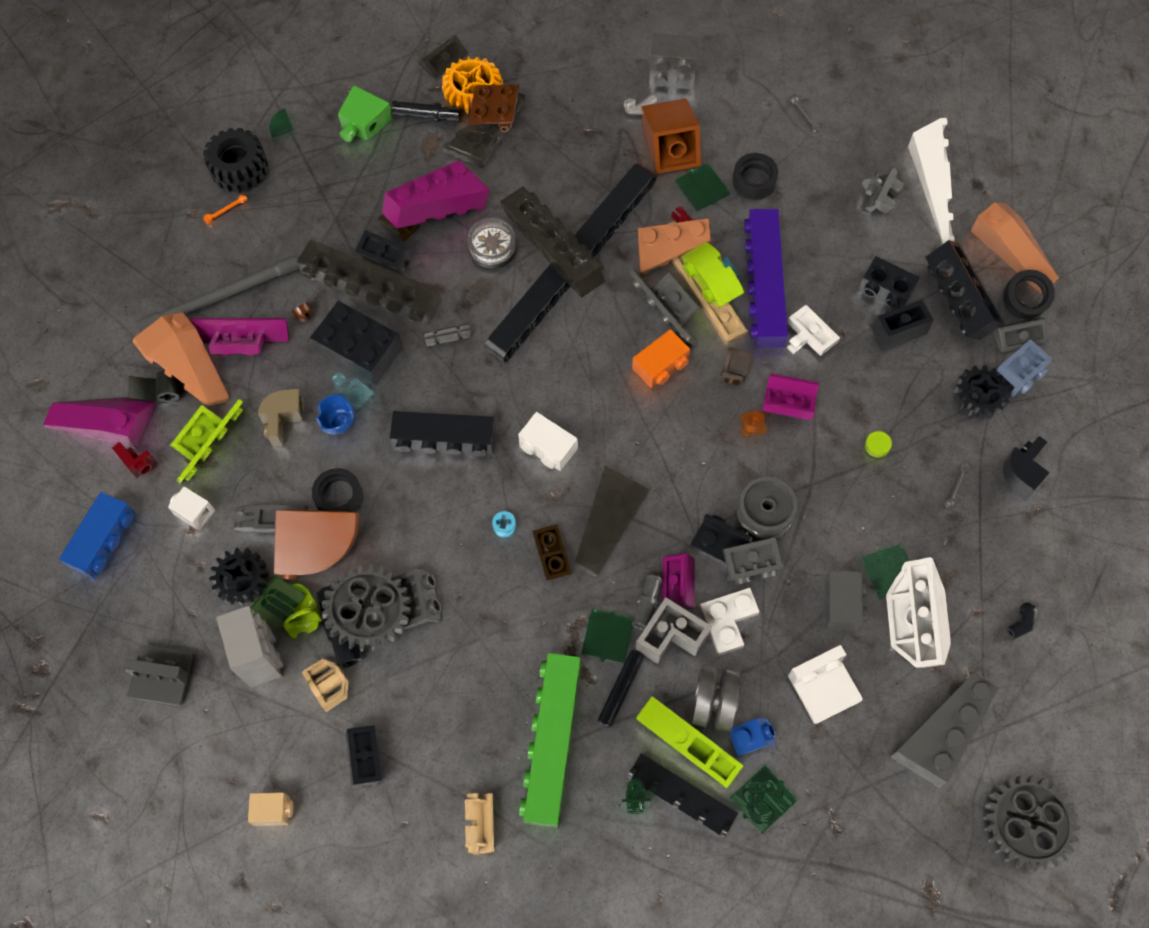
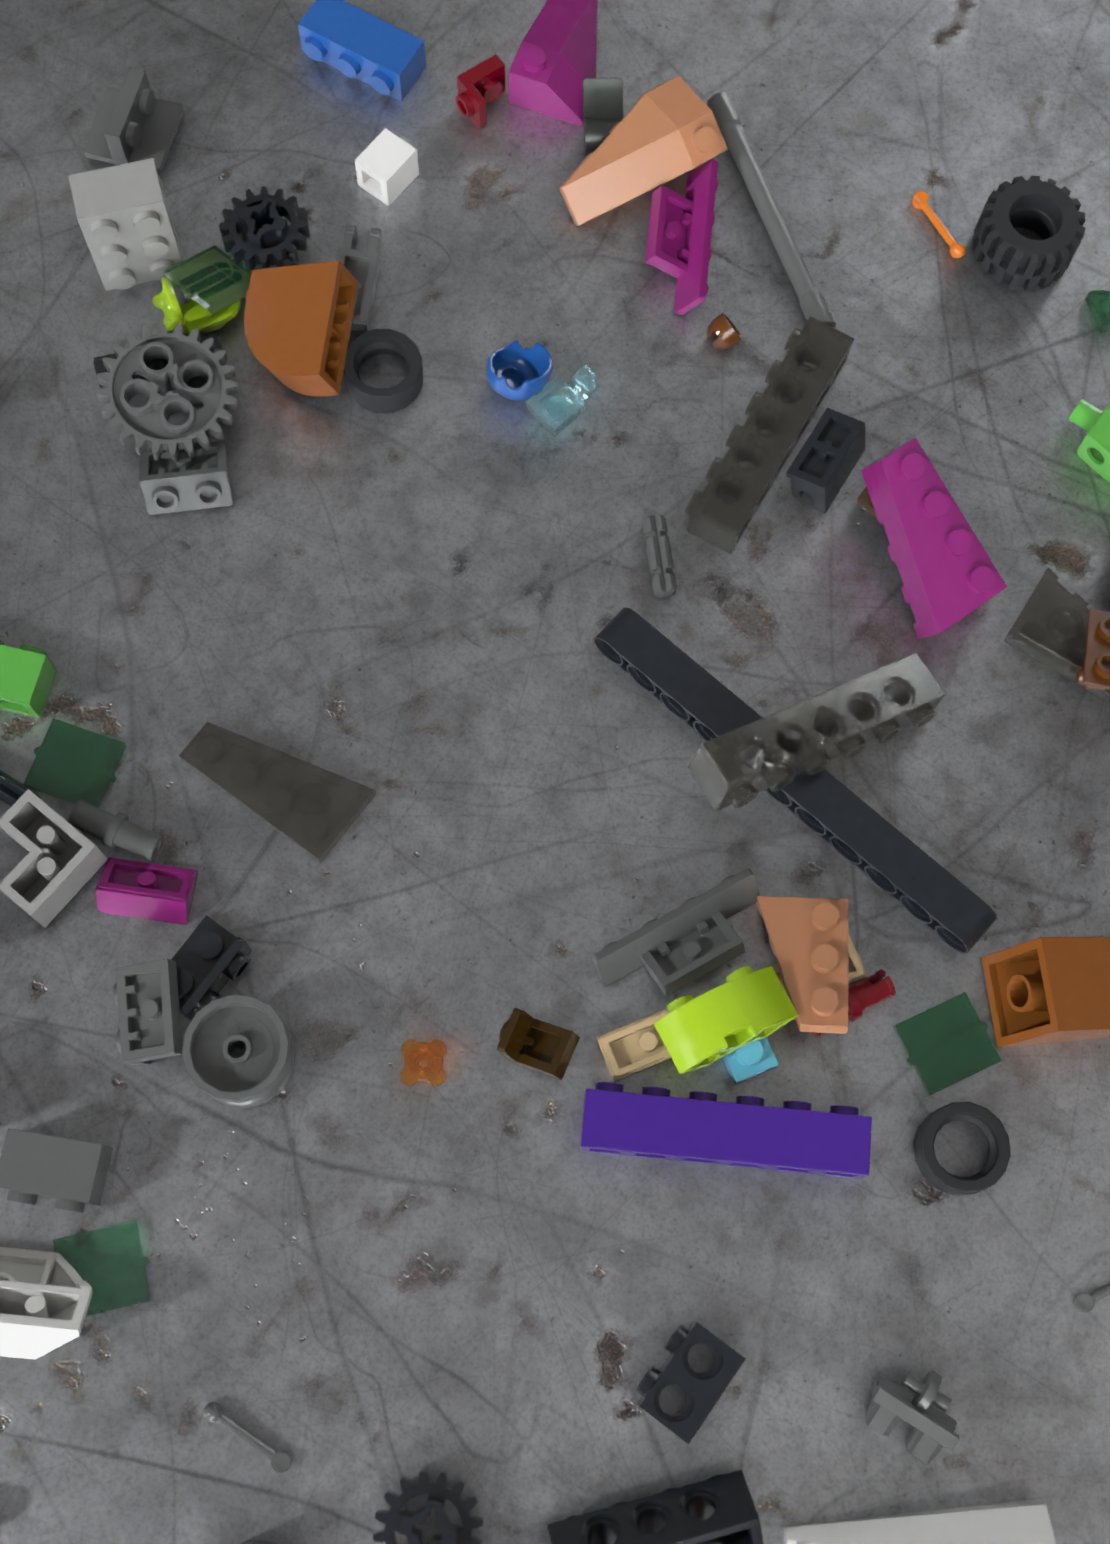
camera: 90 degrees right, 5 degrees up
lime bracket [170,398,243,484] -> none
dark tan brick [258,389,304,447] -> none
tan piece [301,659,349,712] -> none
black brick [310,300,403,385] -> none
black brick [389,411,496,457] -> none
clear piece [467,217,516,268] -> none
medium azure bush [492,511,516,537] -> none
white brick [518,412,578,471] -> none
dark brown slope [532,524,572,581] -> none
orange brick [632,329,690,389] -> none
white plate [699,588,760,656] -> none
magenta bracket [762,373,819,420] -> none
white plate [787,305,840,356] -> none
lime tile [865,431,892,458] -> none
black brick [872,300,934,350] -> none

